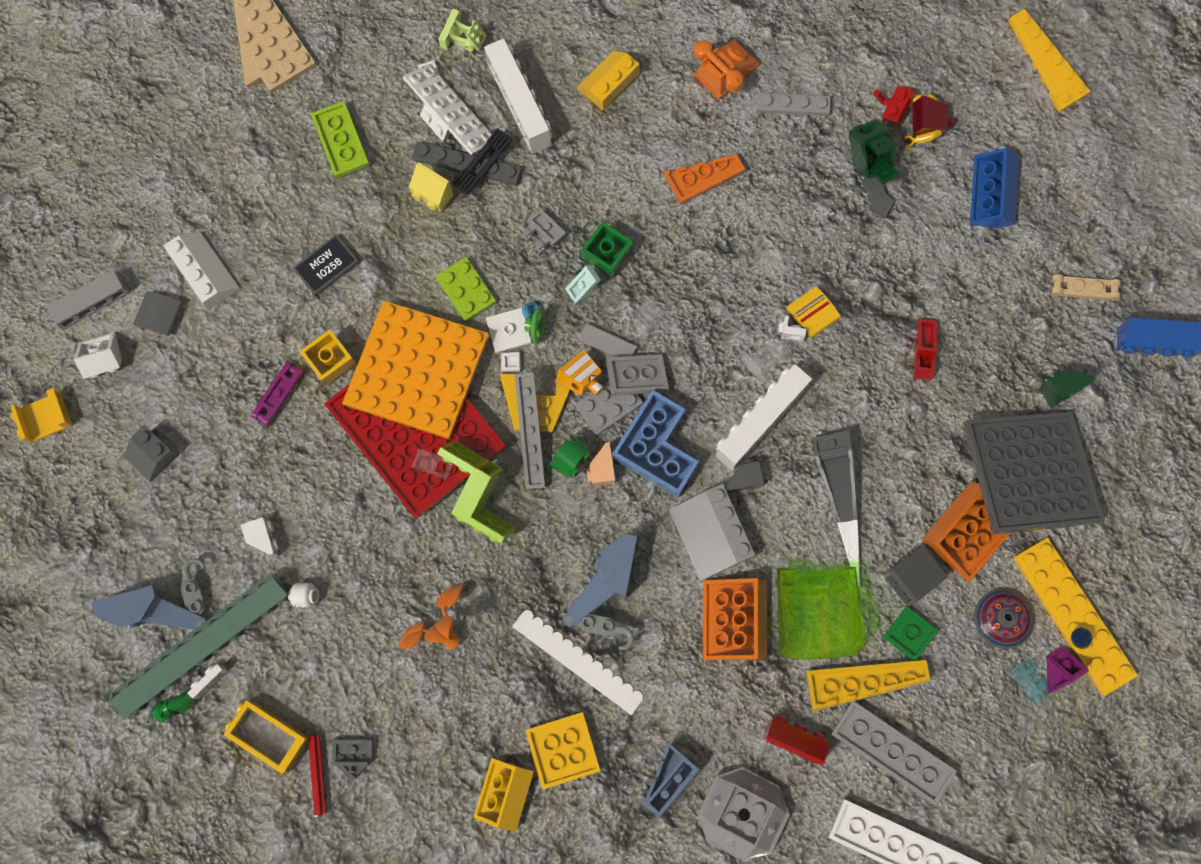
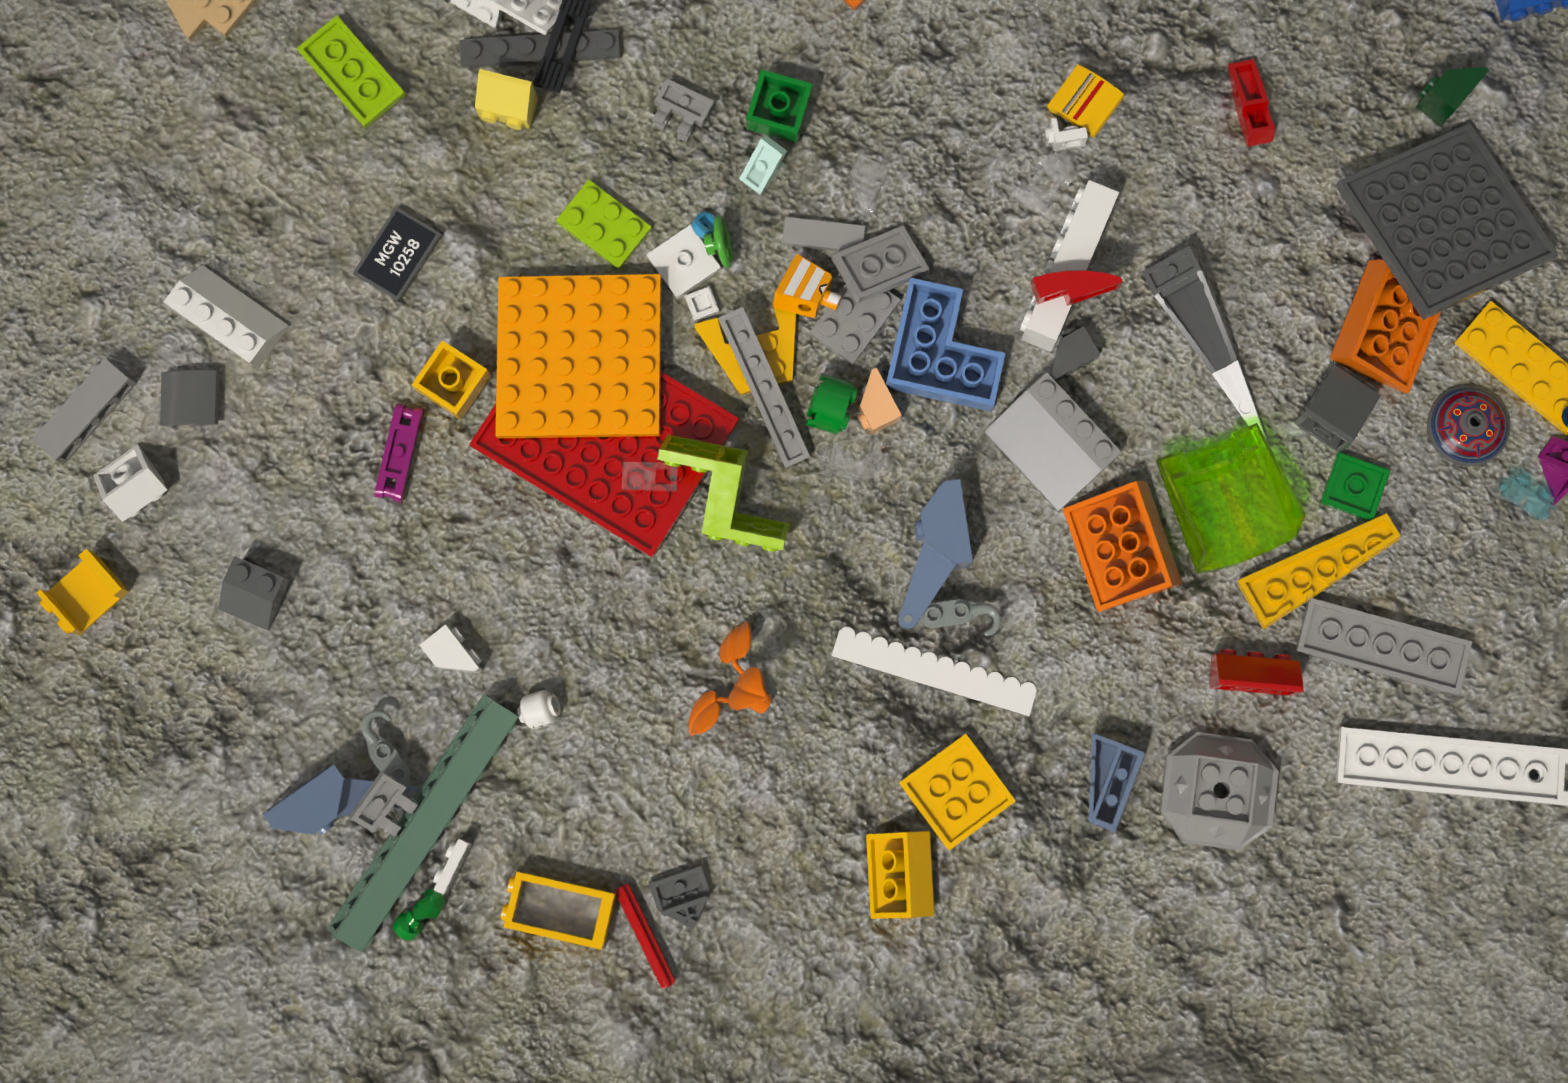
camera: 20 degrees left, 5 degrees up
none -> light grey plate [349,770,418,836]
none -> red slope [1030,270,1123,306]

